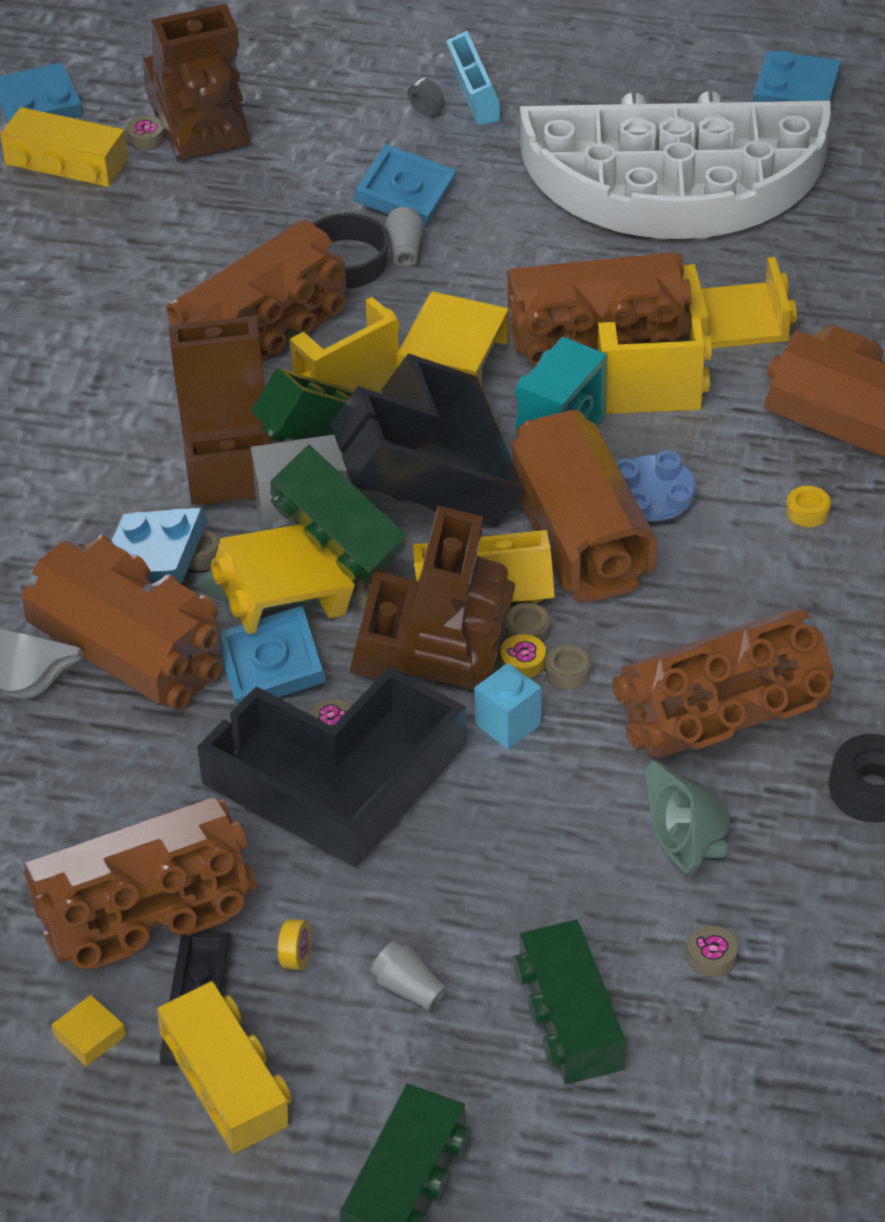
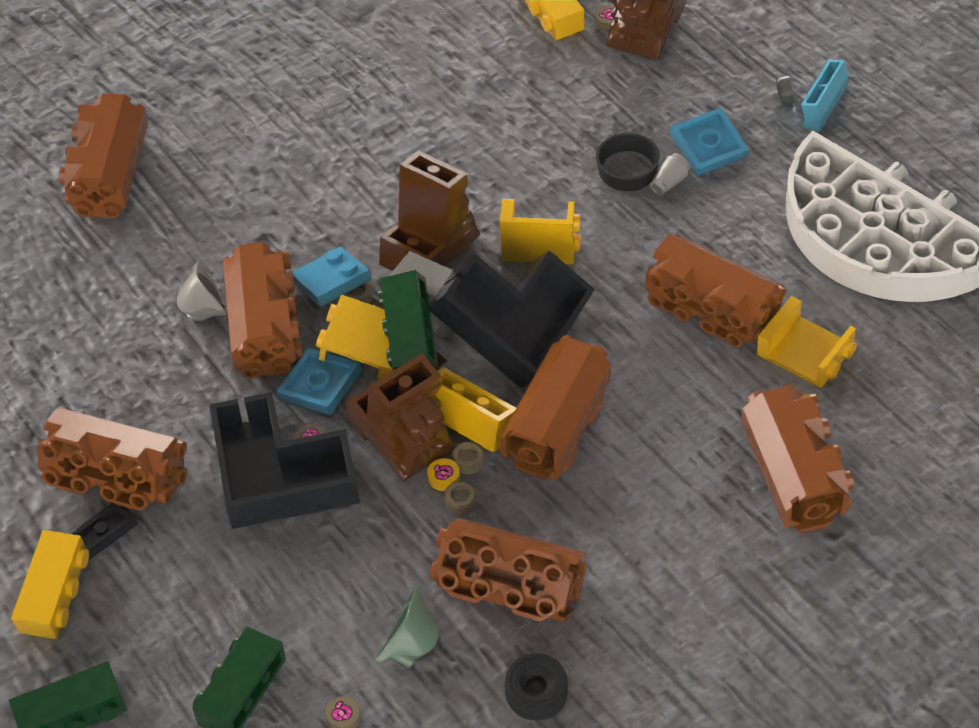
camera: 45 degrees right, 5 degrees up
yellow tile [51,995,126,1067] -> none
dark orange brick [166,219,346,363] -> none
dark green brick [250,368,354,441] -> none
yellow tile [278,919,312,971] -> none
light grey cone [371,940,448,1012] -> none
yellow panel [397,291,509,387] -> none
medium azure brick [474,663,541,750] -> none
teal brick [515,337,607,430] -> none
yellow panel [598,318,712,414] -> none
medium blue dish [616,450,697,522] -> none
yellow tile [786,486,831,527] -> none

